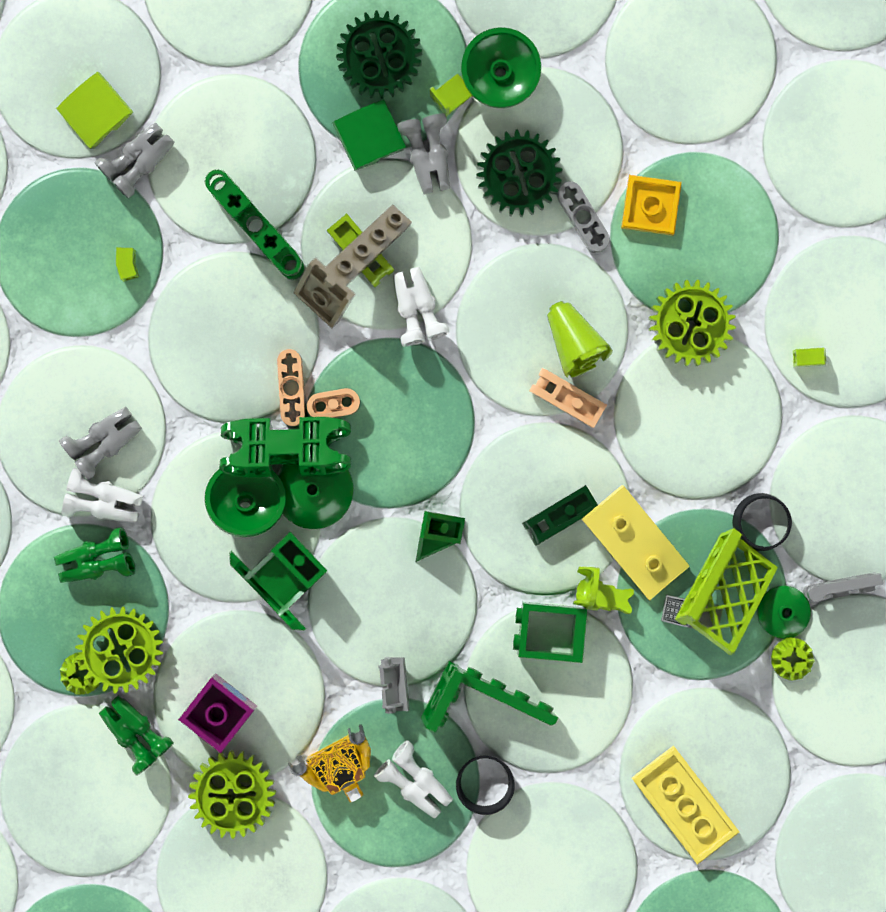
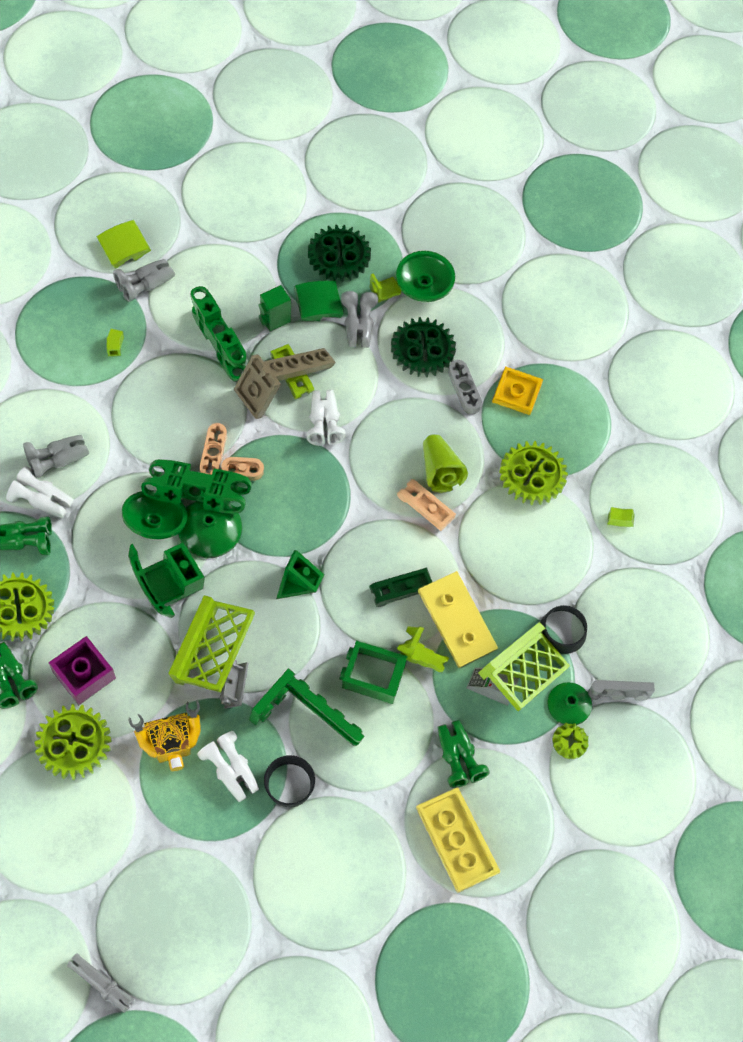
camera: 10 degrees right, 25 degrees down
none -> lime fence [168,595,255,692]
none -> green brick [258,285,291,332]
none -> green piece [437,720,490,788]

